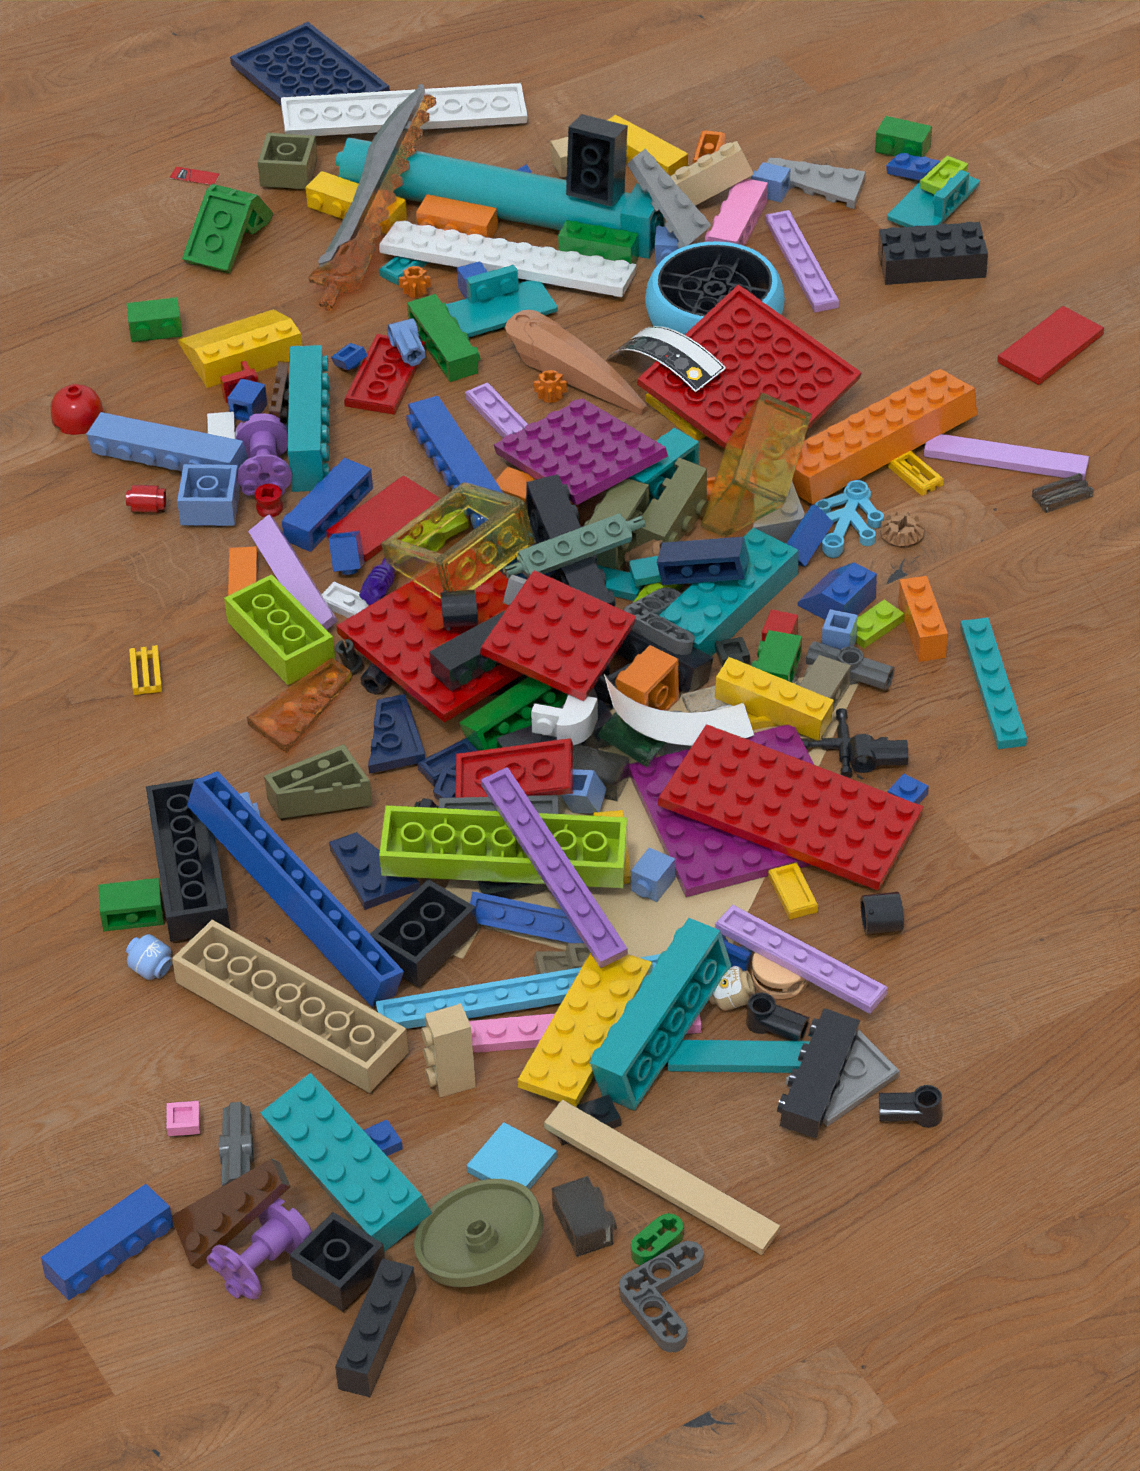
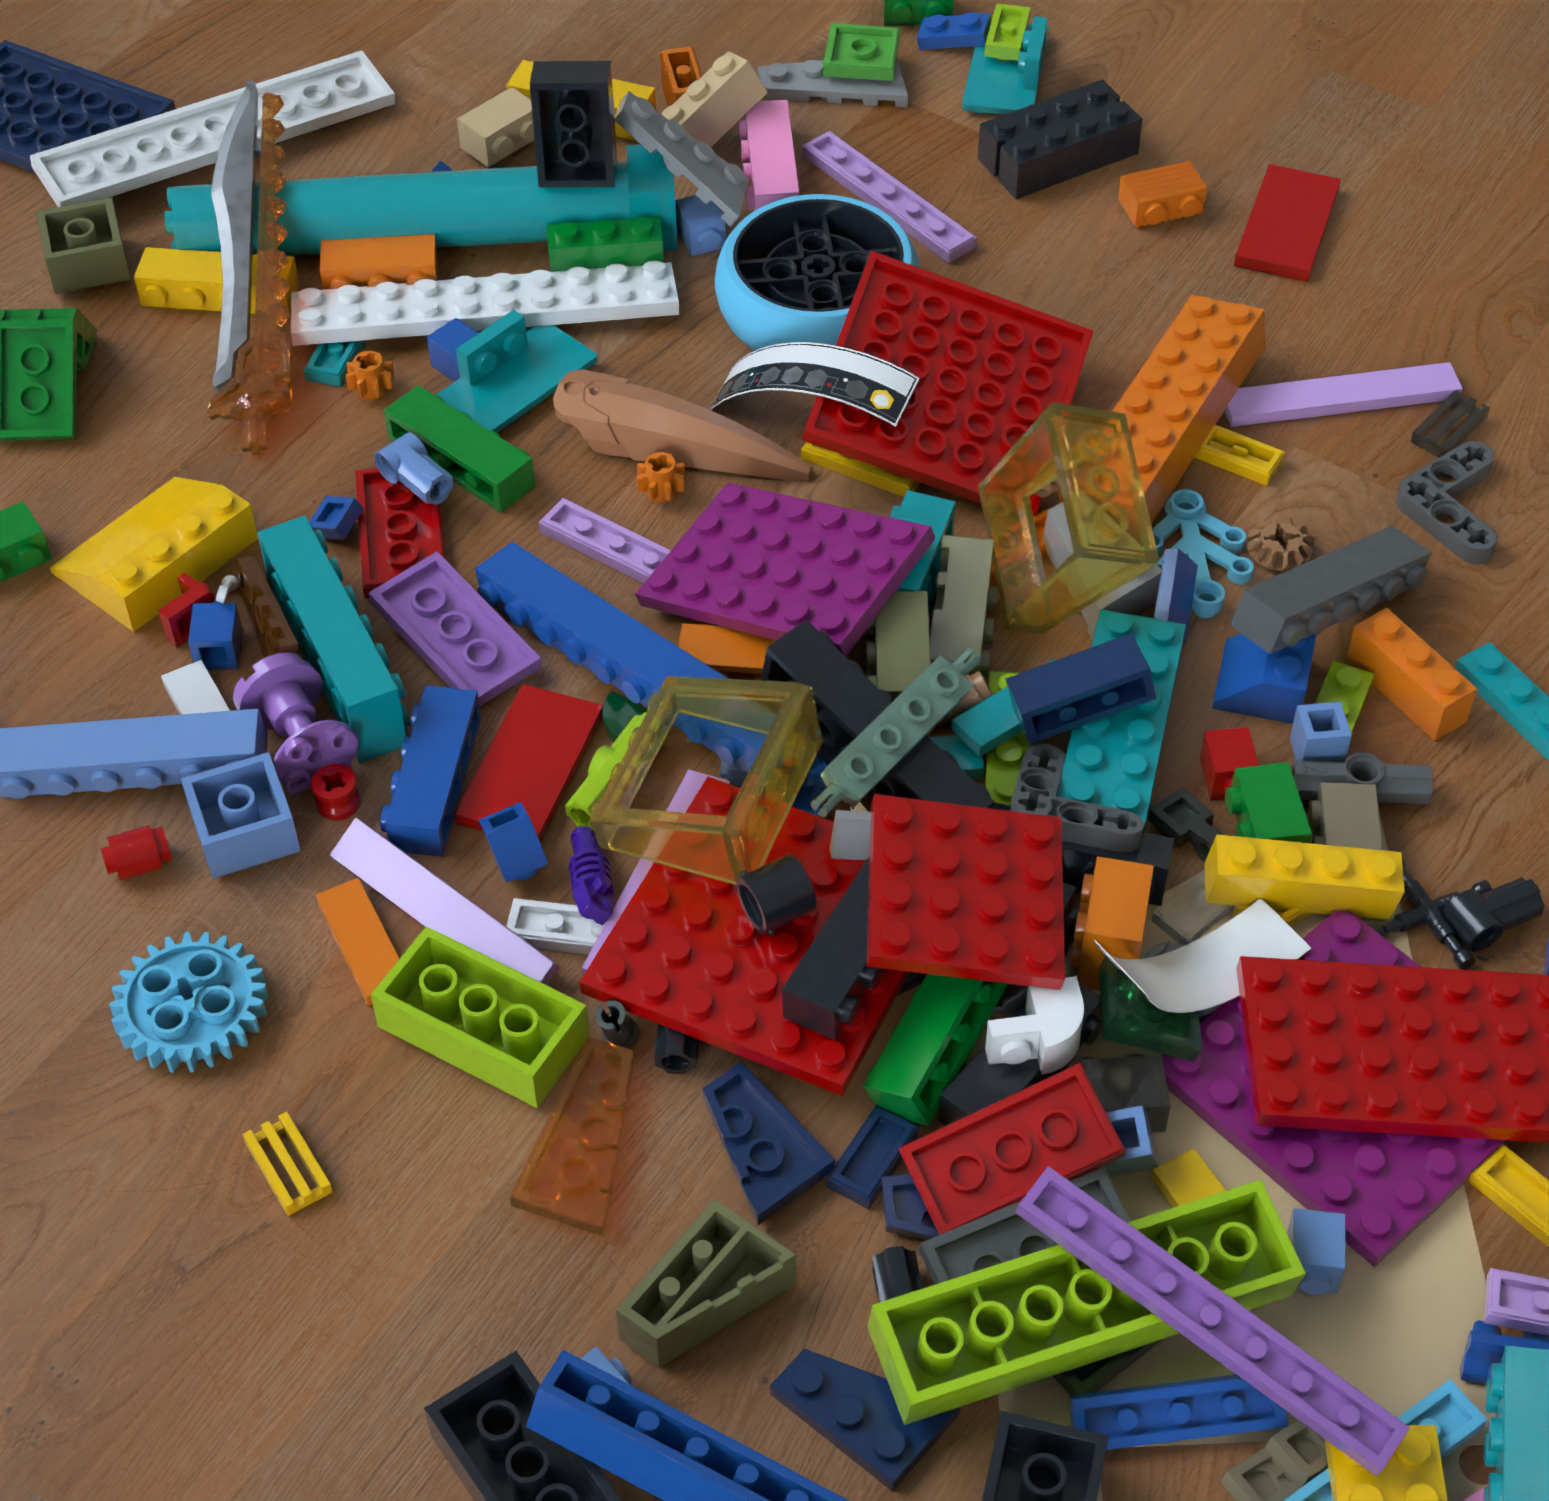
camera: 25 degrees left, 5 degrees up
medium blue brick [751,162,791,203] -> none
none -> medium azure gear [109,932,269,1073]
none -> white hinge [215,575,238,604]
none -> medium lavender plate [368,552,541,707]
none -> bright green tile [823,23,900,81]
none -> orange brick [1118,160,1207,228]
none -> dark grey brick [1230,526,1432,654]
none -> dark grey beam [1396,441,1497,564]

